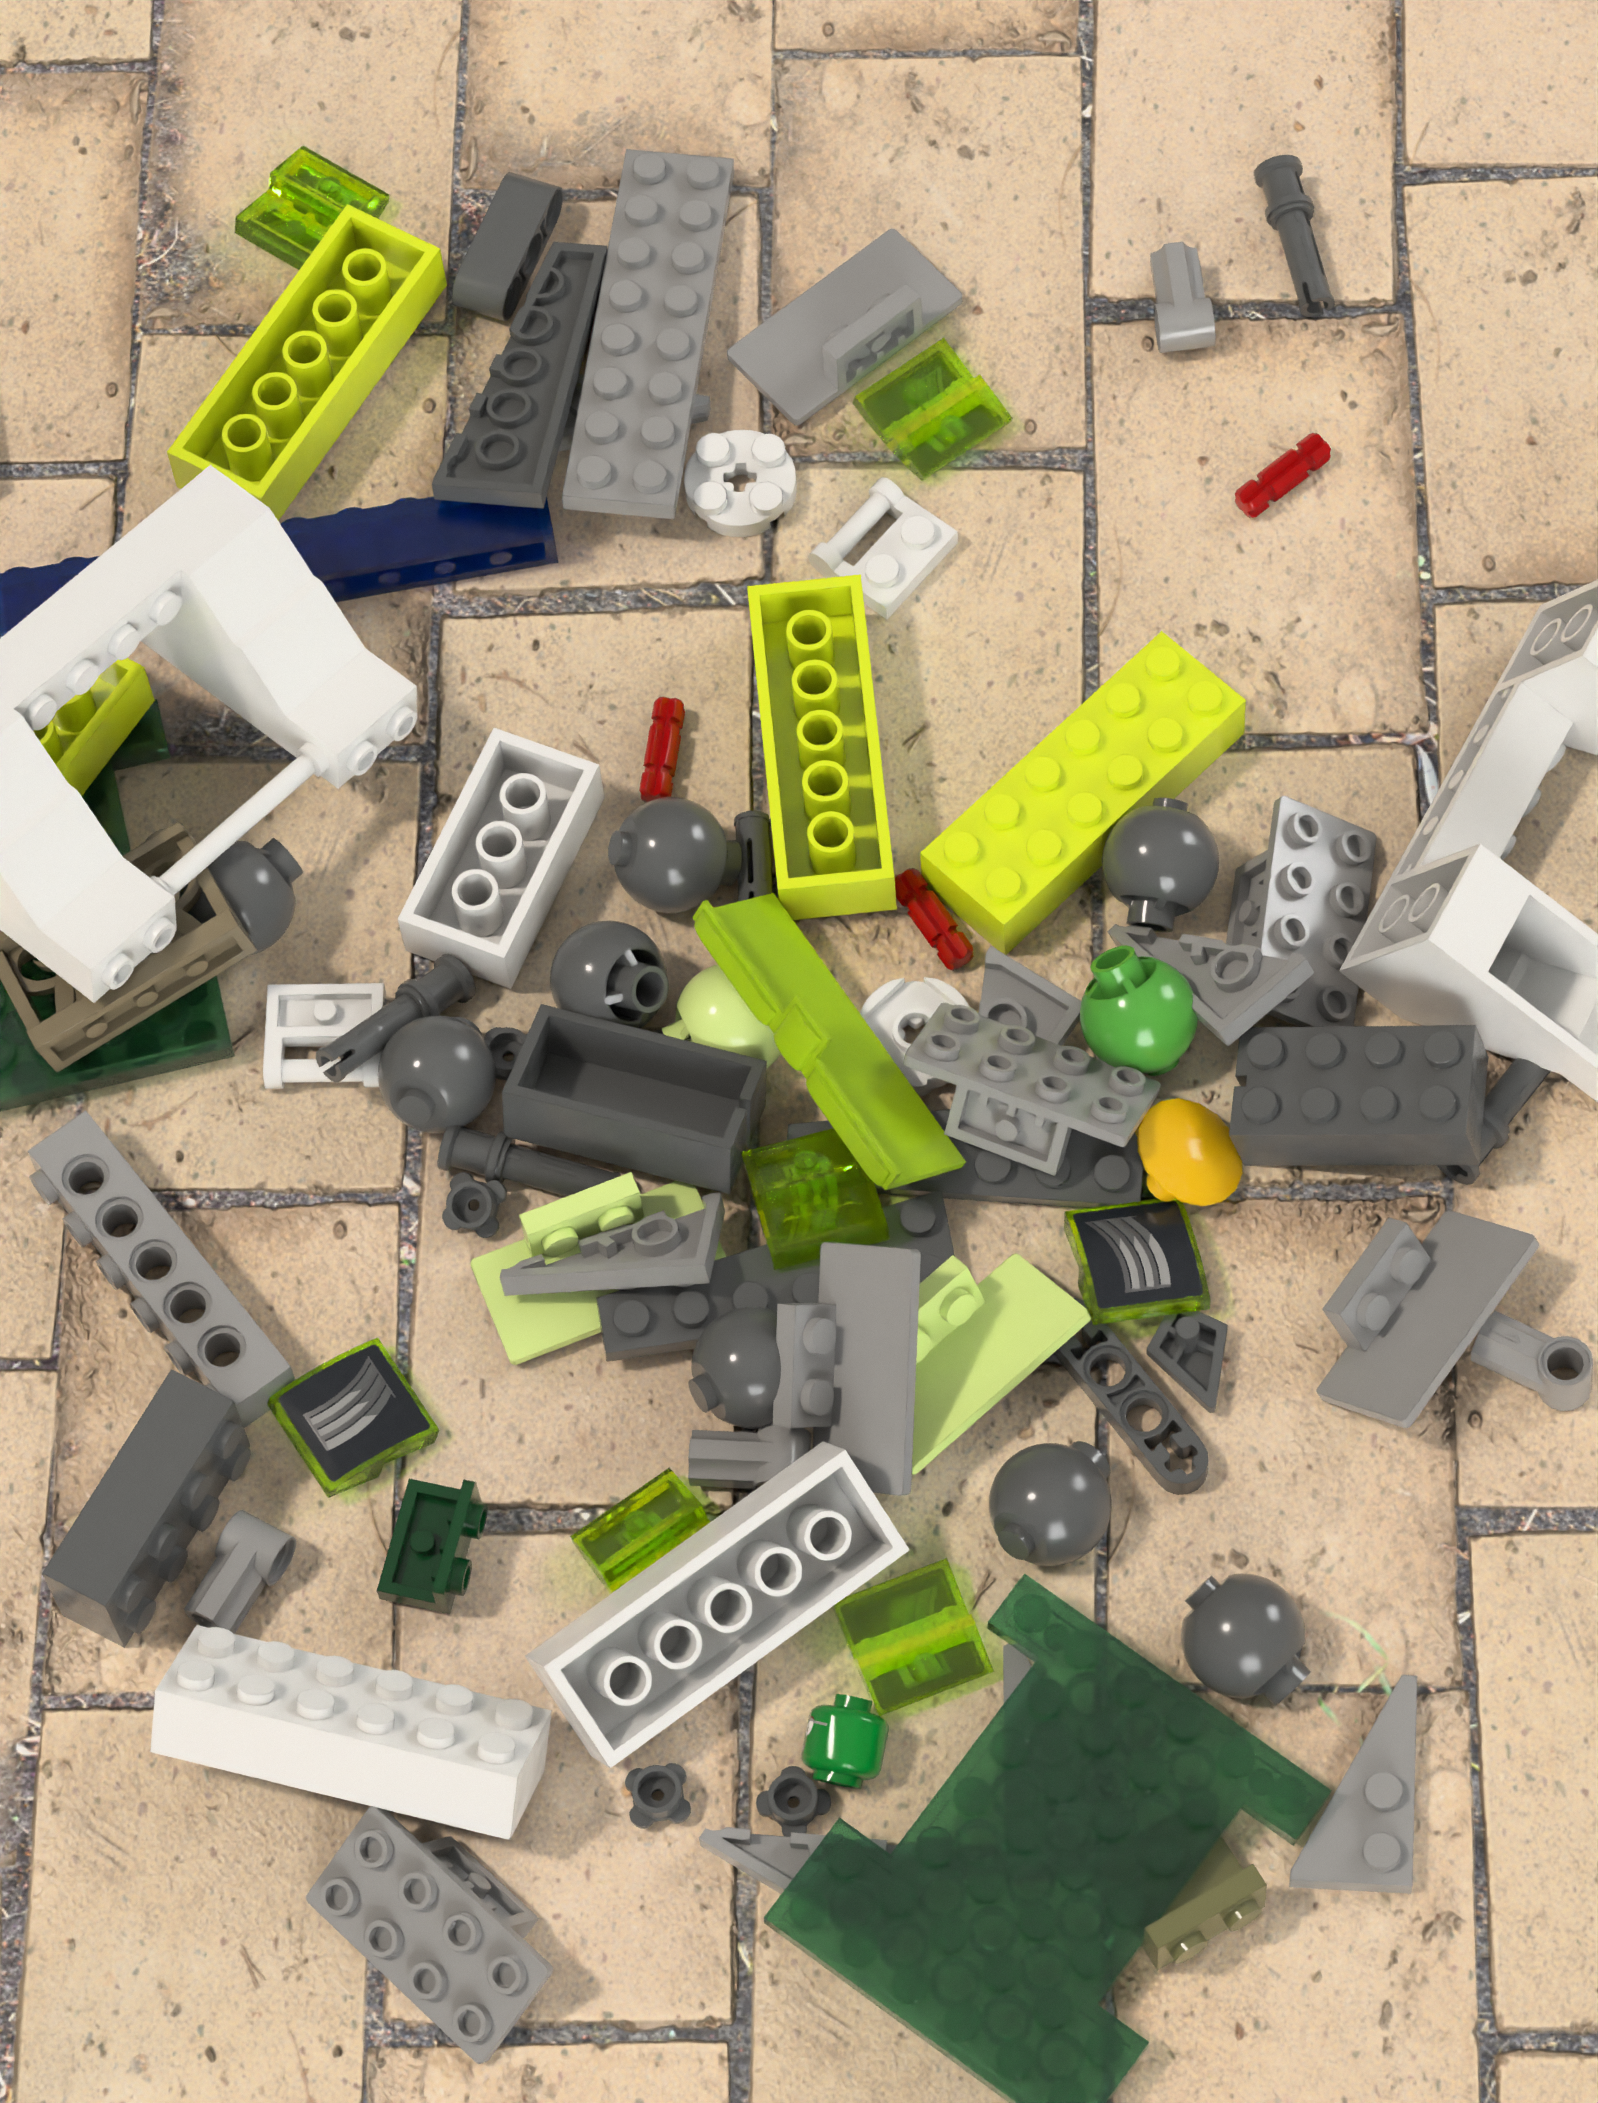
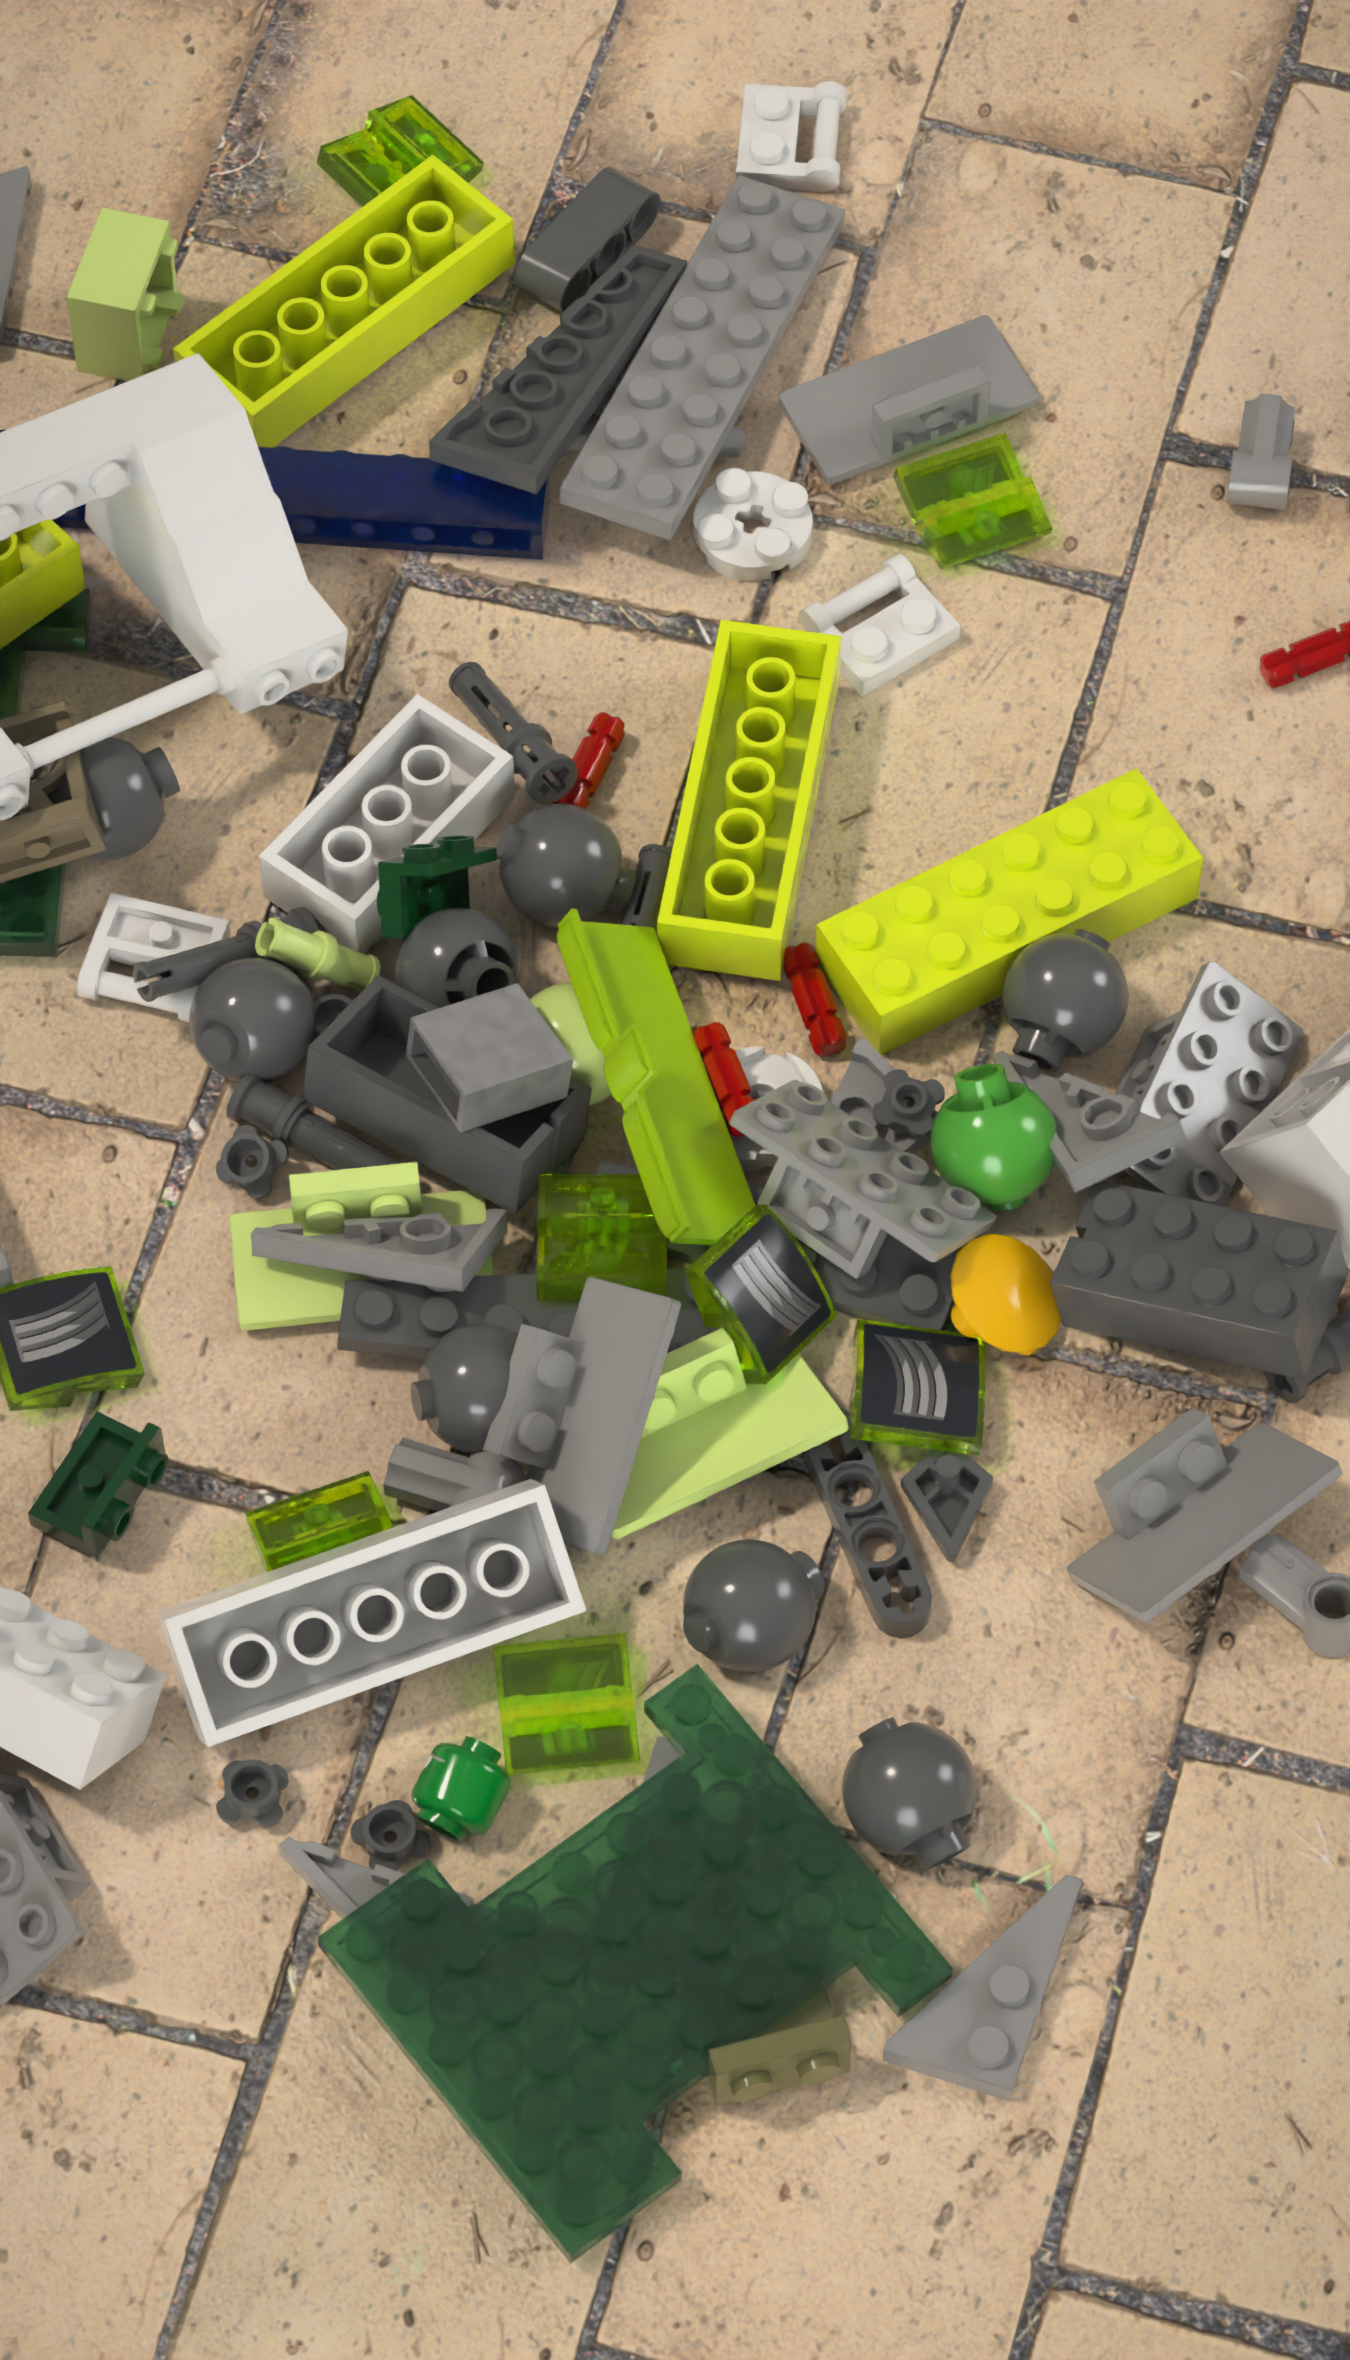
camera: 10 degrees right, 5 degrees down
none -> yellowish green container [66,207,184,382]
none -> yellowish green pin [255,917,381,994]
none -> dark green bracket [377,835,497,938]
none -> flat silver piece [406,983,573,1133]
none -> dark grey pin [448,662,578,804]
none -> slope [684,1204,837,1385]
none -> red axle [693,1022,755,1138]
none -> white plate [736,81,847,192]
none -> dark grey plate [873,1069,945,1137]

